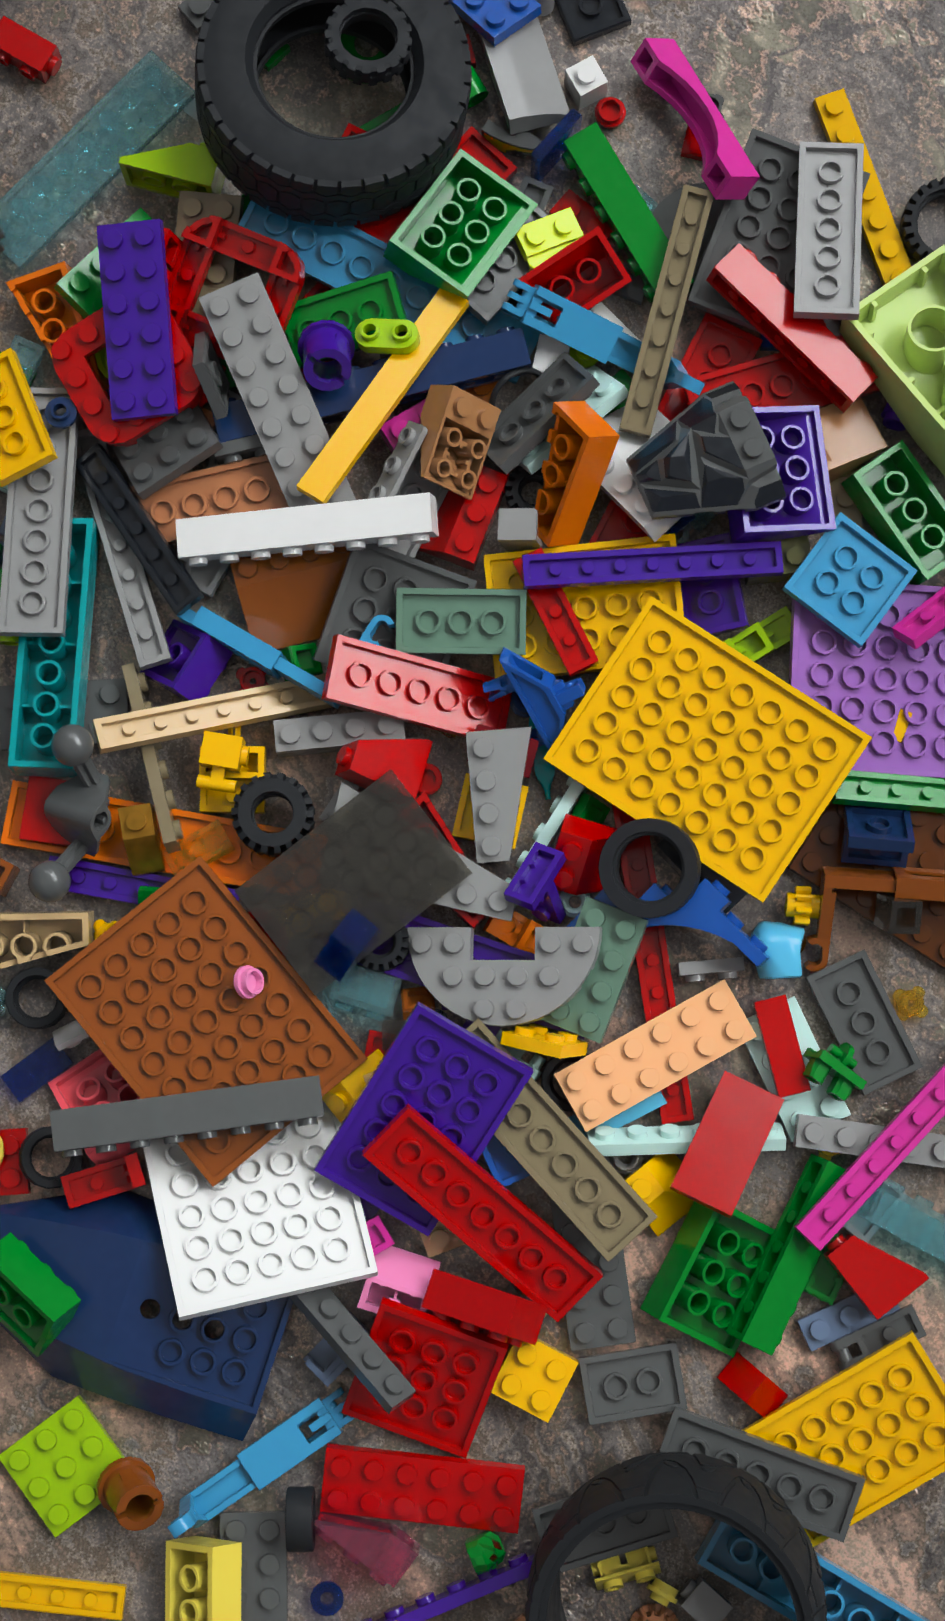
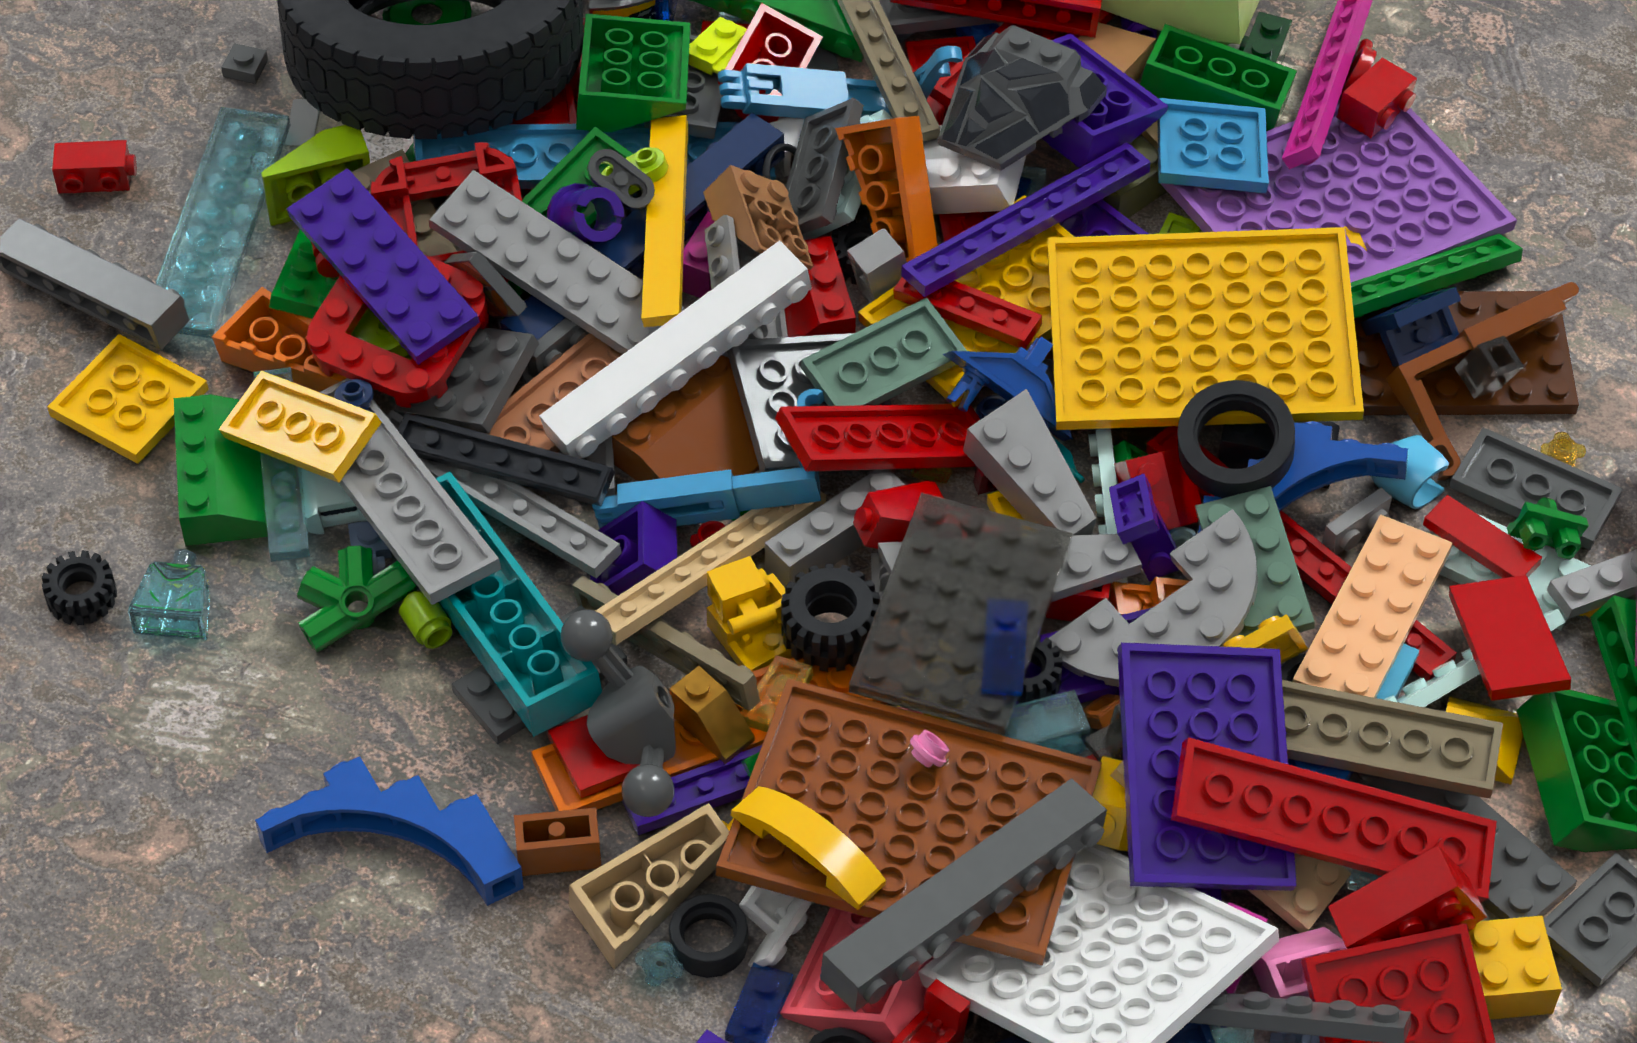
camera: 35 degrees left, 30 degrees down
yellow gear [784,886,820,926] -> none
none -> dark grey plate [587,149,655,210]
none -> yellow slope [731,786,886,910]

